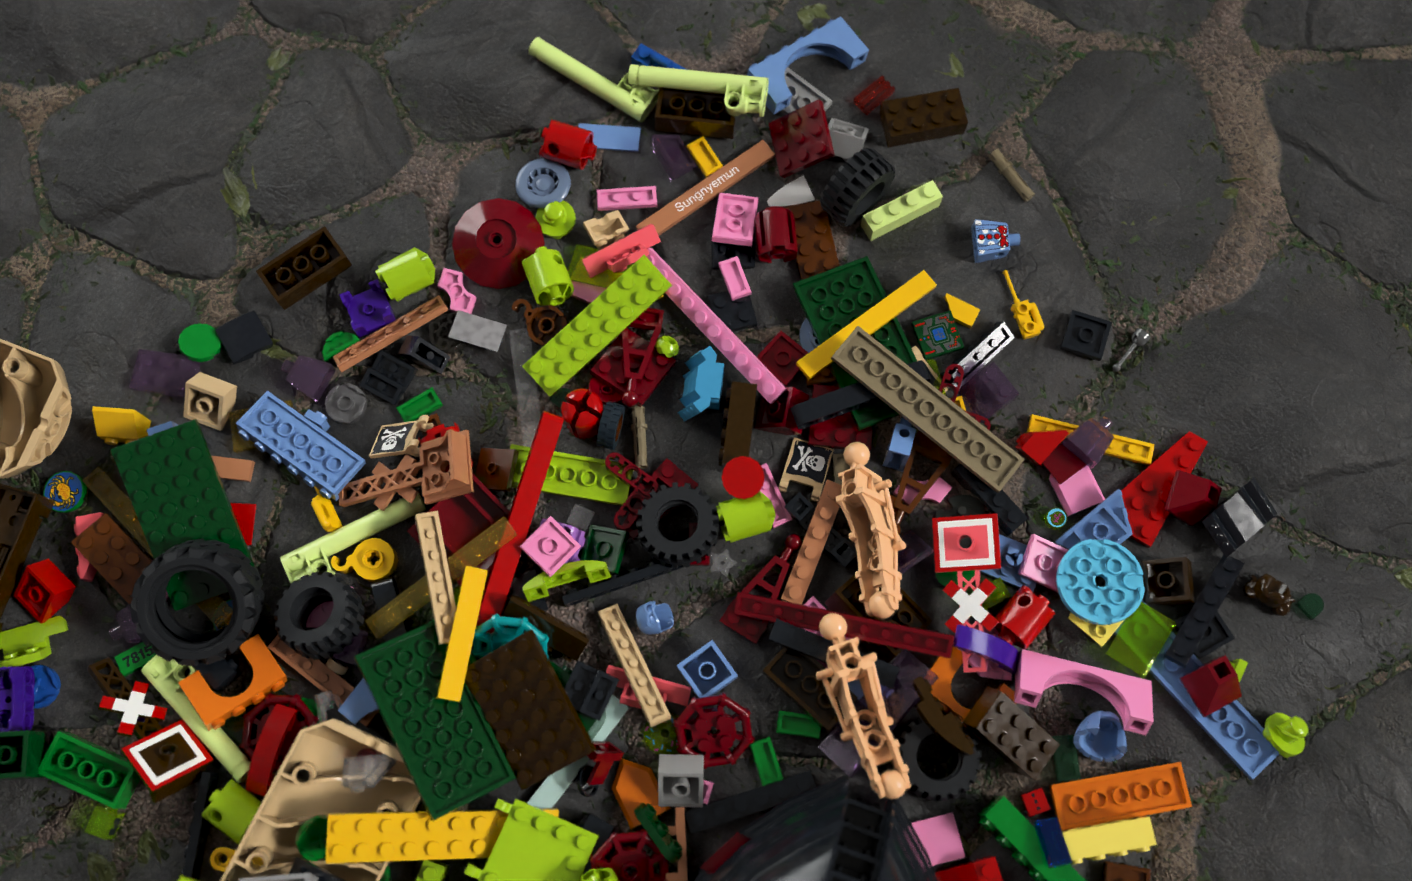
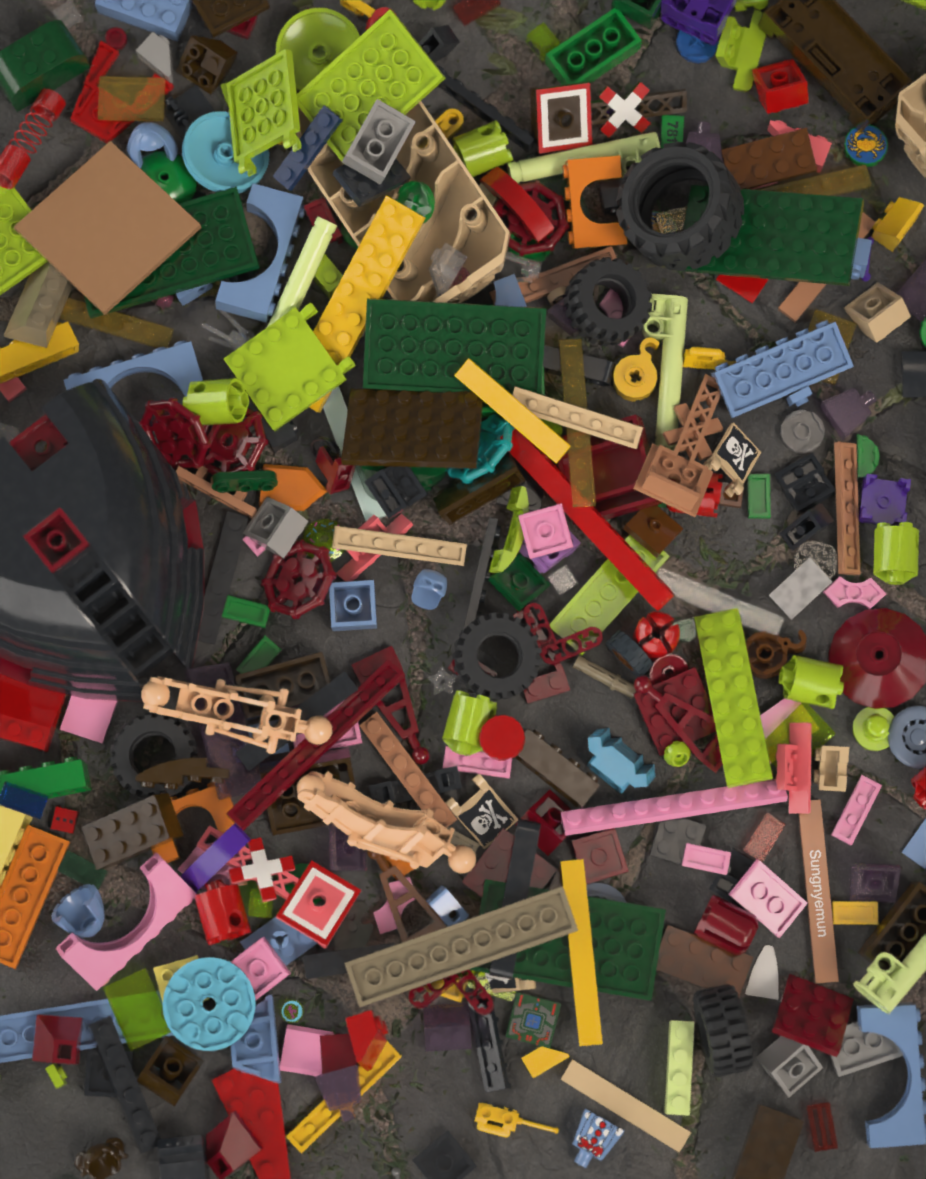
camera: 120 degrees right, 5 degrees up
none -> tan tile [561,1060,691,1153]
none -> clear red tile [743,813,786,863]

